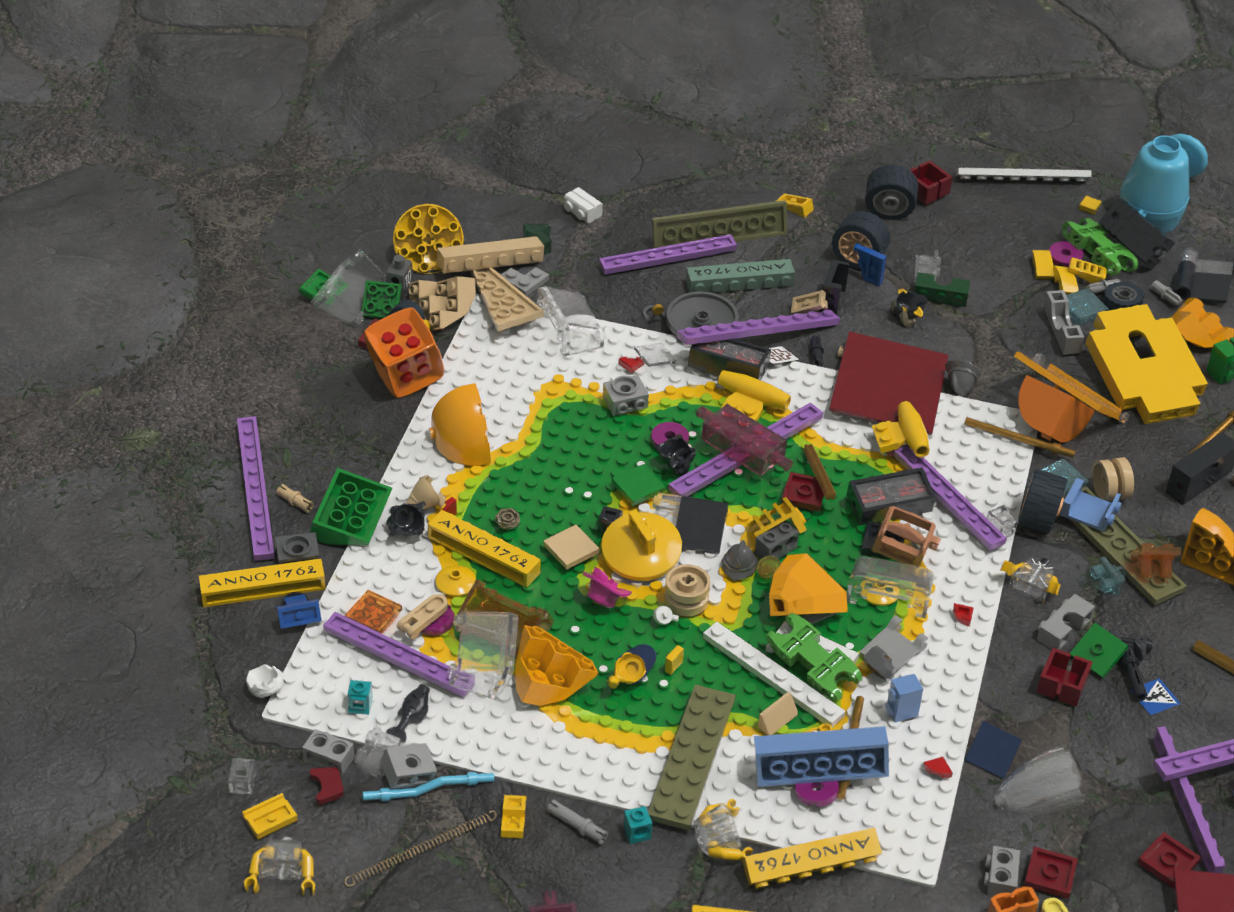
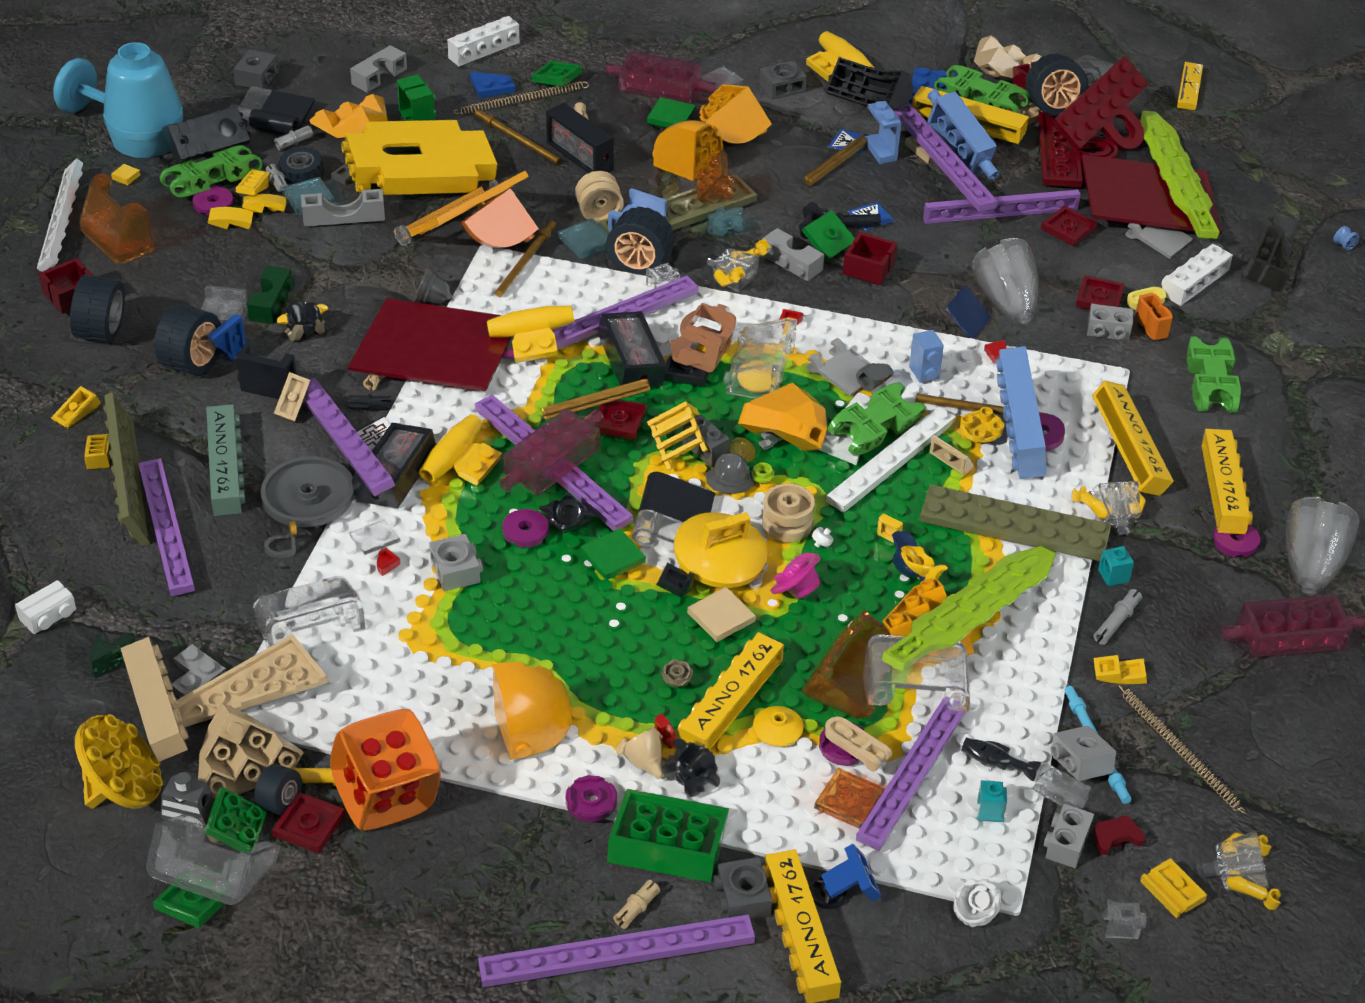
camera: 90 degrees left, 0 degrees up
none -> clear orange windscreen [79,172,154,264]
none -> magenta tile [565,775,617,822]
none -> lime plate [751,462,774,483]
none -> lime plate [882,546,1056,672]

